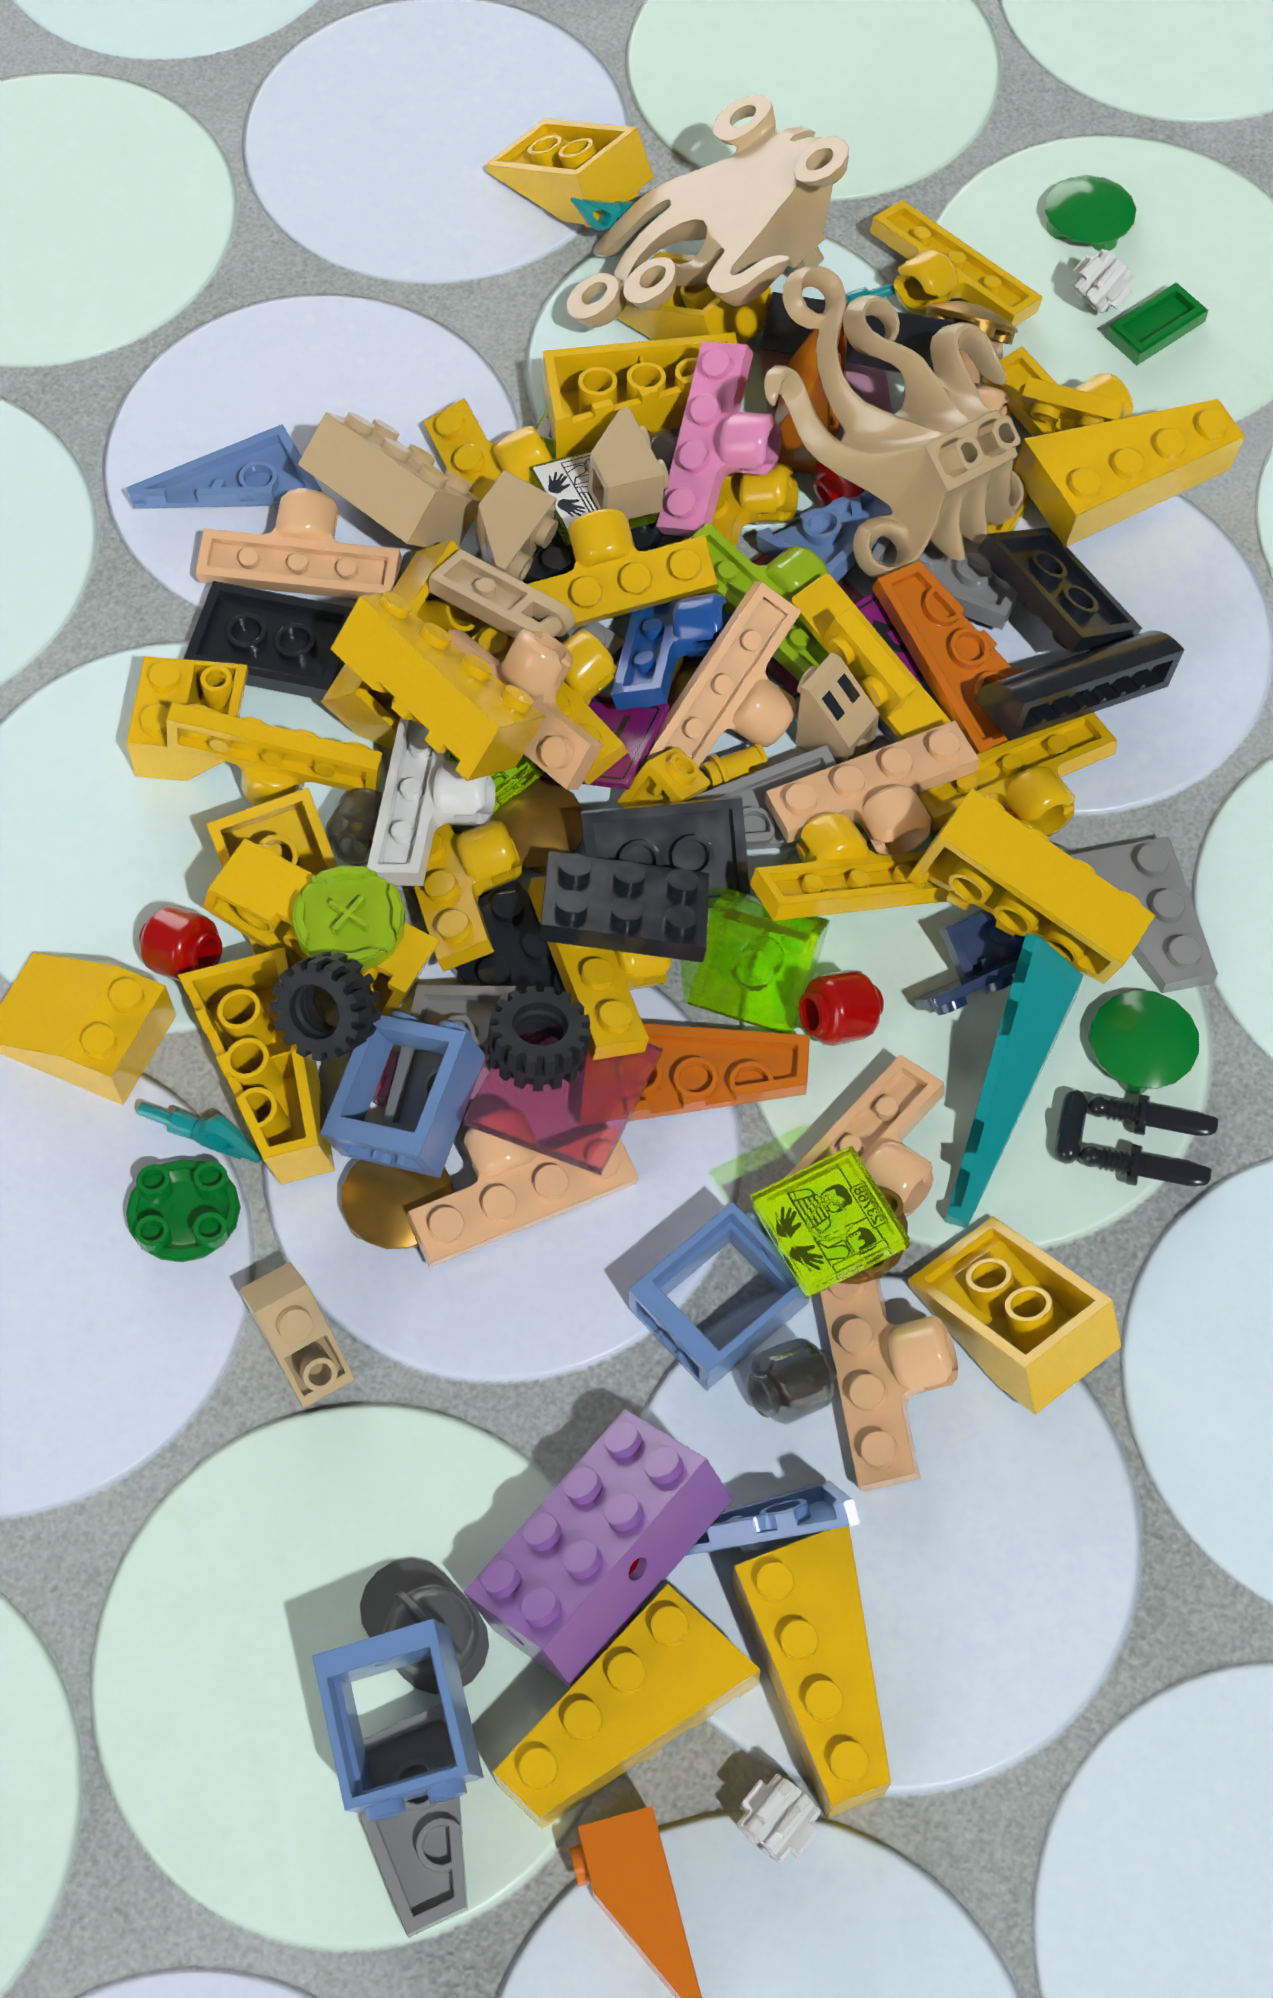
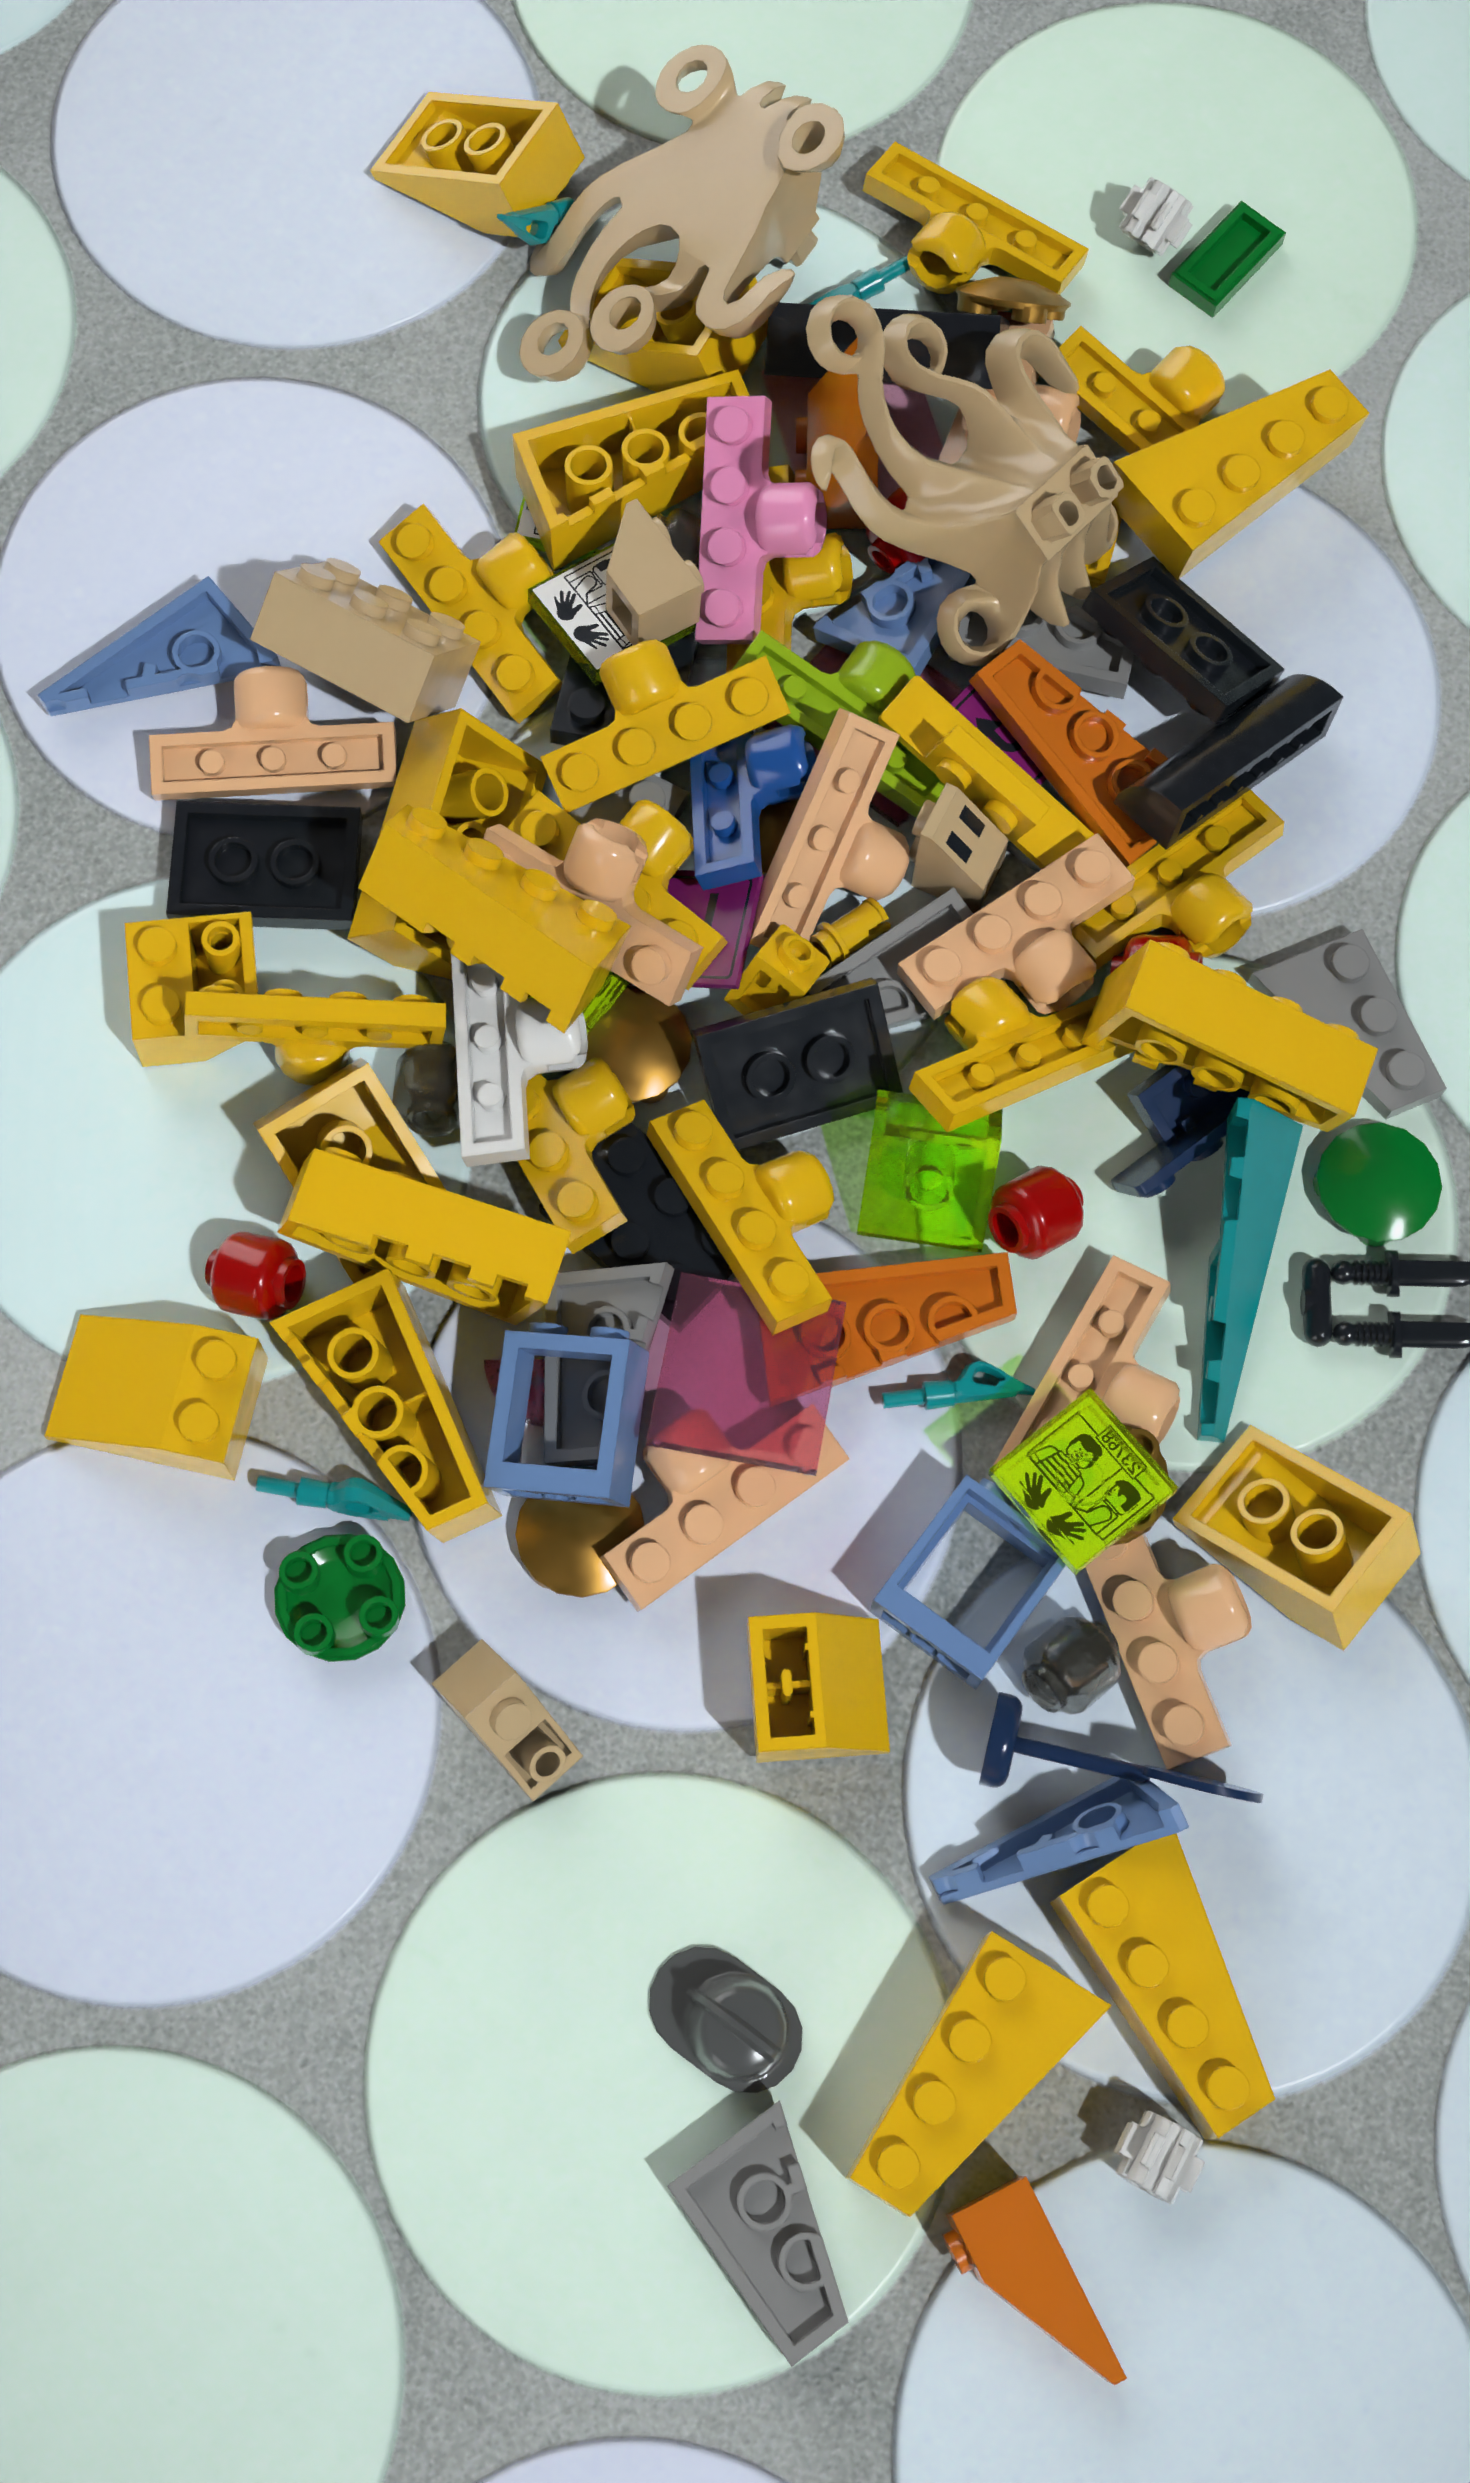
camera: 15 degrees left, 10 degrees up
black tyre [270,951,382,1061] -> none
lime tile [292,865,405,972] -> none
medium blue window [312,1619,484,1822] -> none
tan plate [429,549,575,638] -> none
medium lavender brick [463,1409,733,1687] -> none
tan slope [476,470,558,581] -> none
black tyre [488,986,591,1092] -> none
black plate [539,851,709,963] -> none
yellow plate [1022,376,1124,428] -> none
green dish [1045,175,1136,251] -> none
none -> yellow slope [747,1612,890,1763]
none -> teal hand [882,1361,1036,1410]
none -> dark blue piece [979,1692,1263,1803]

